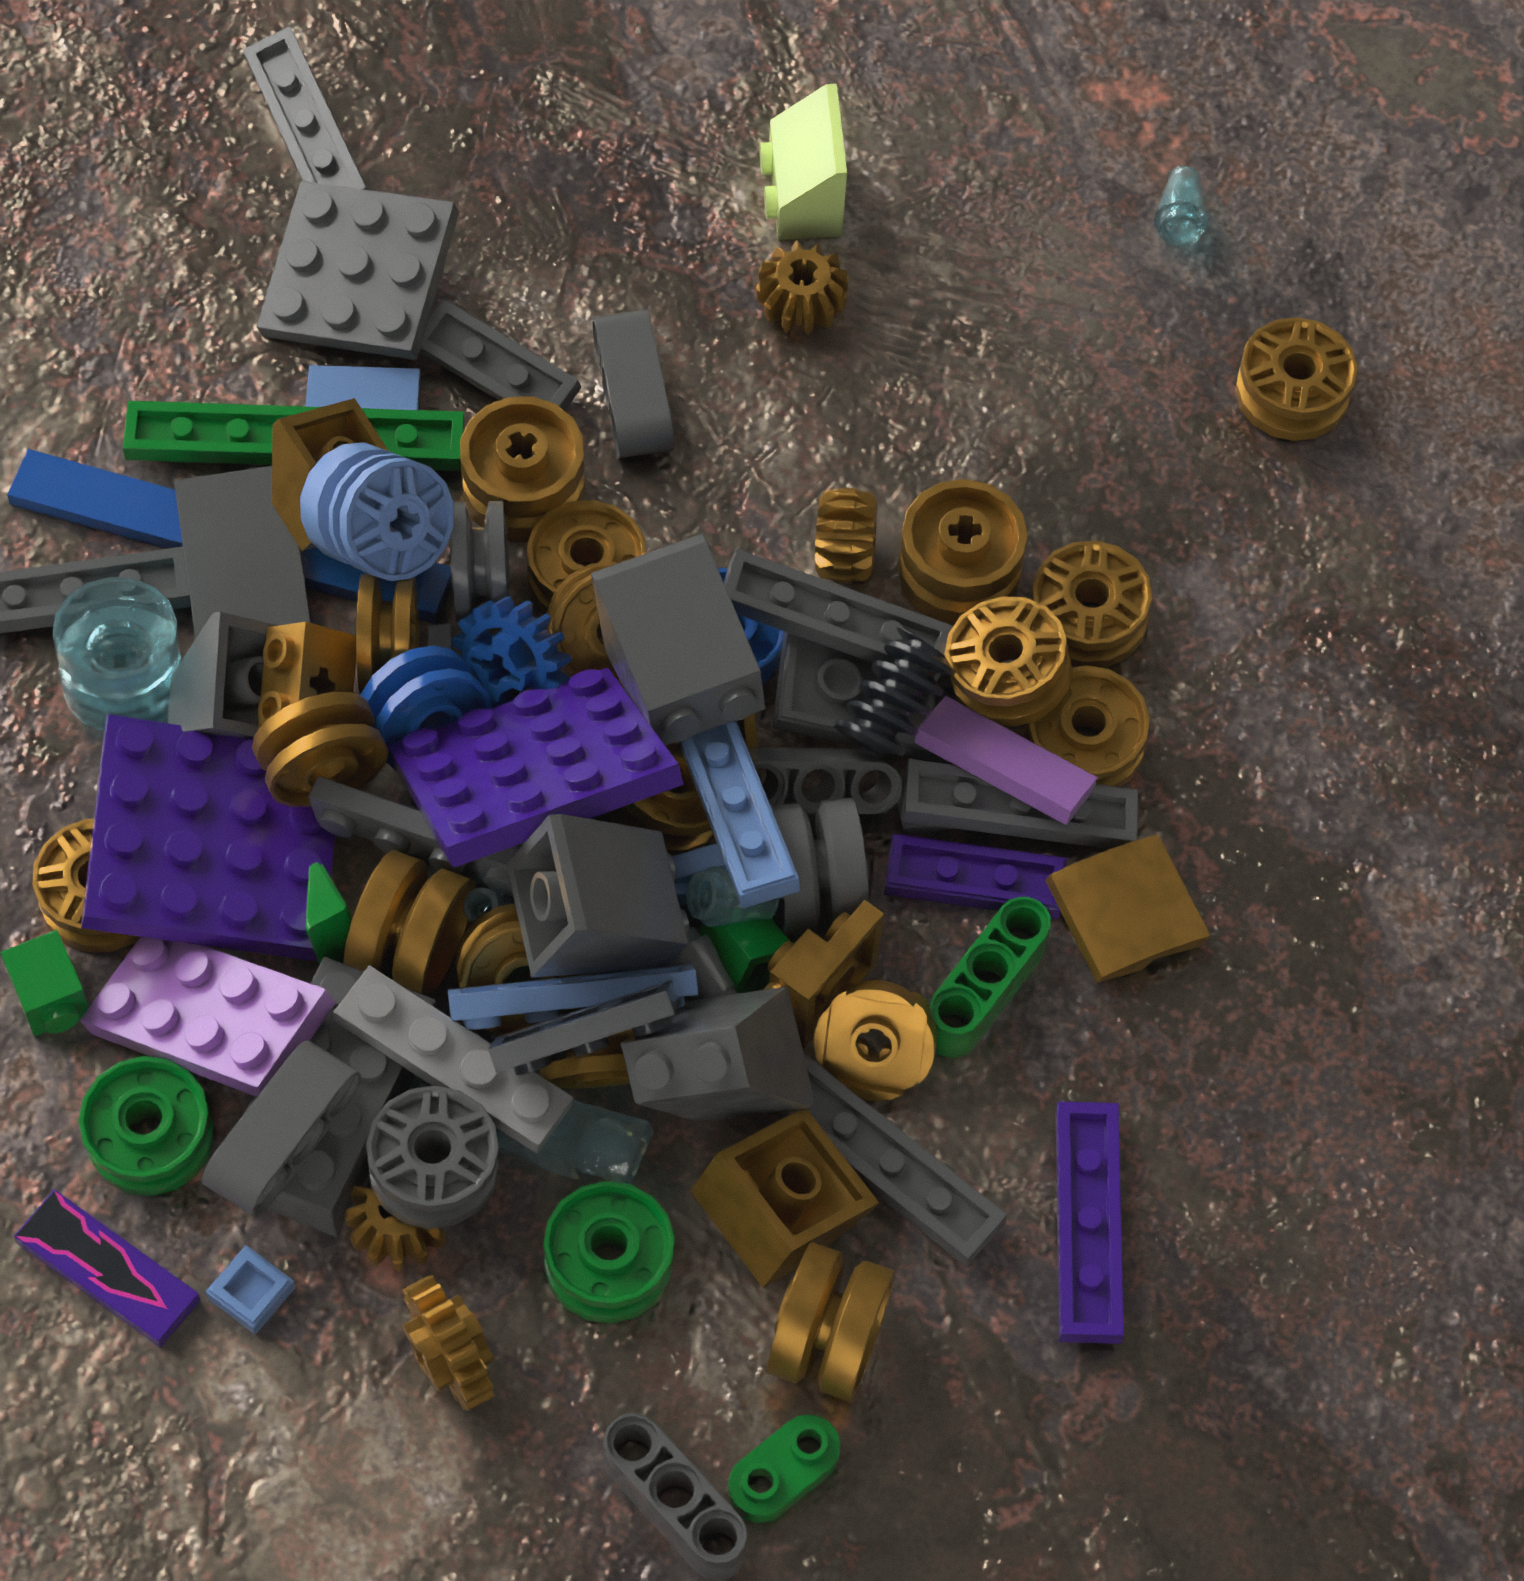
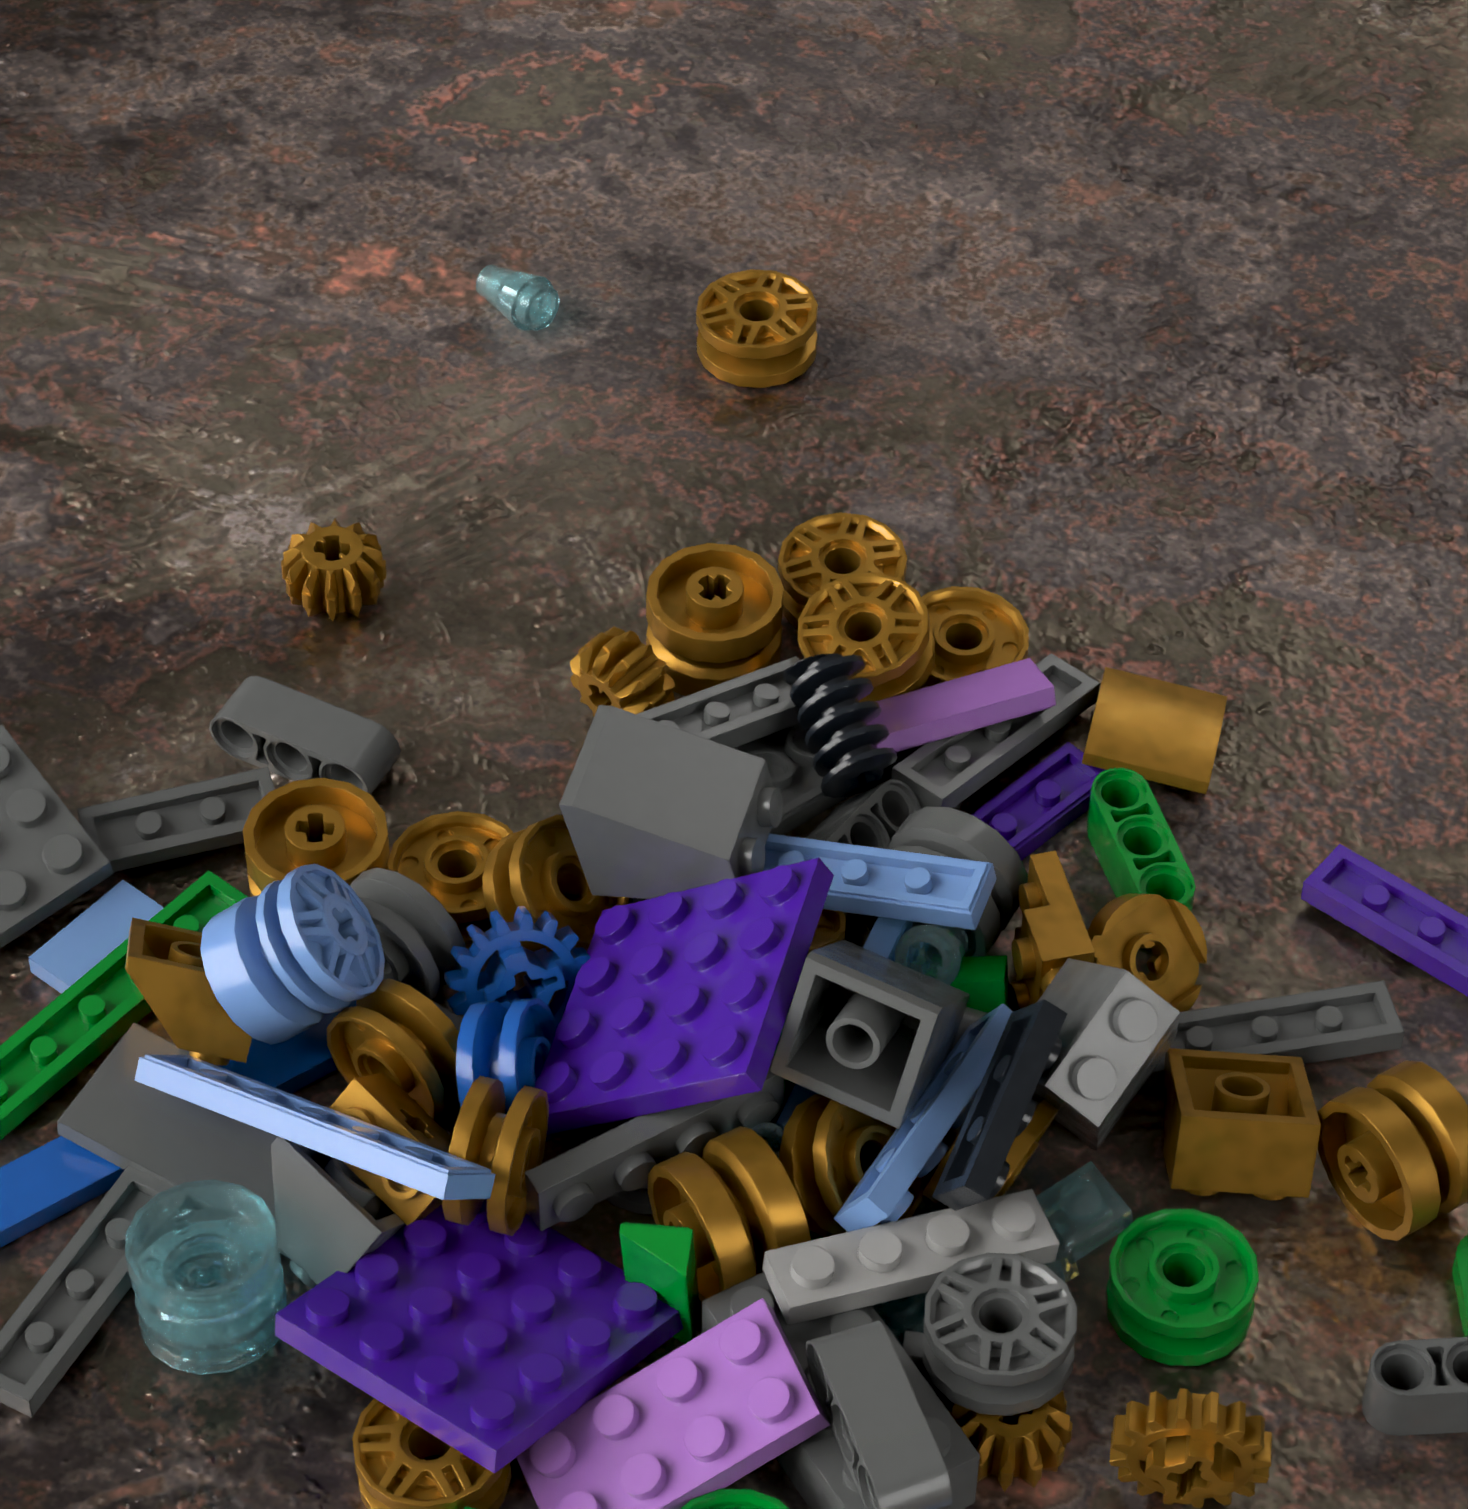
camera: 50 degrees left, 15 degrees down
yellowish green slope [760,84,847,240] -> none
none -> tile [134,1054,496,1200]

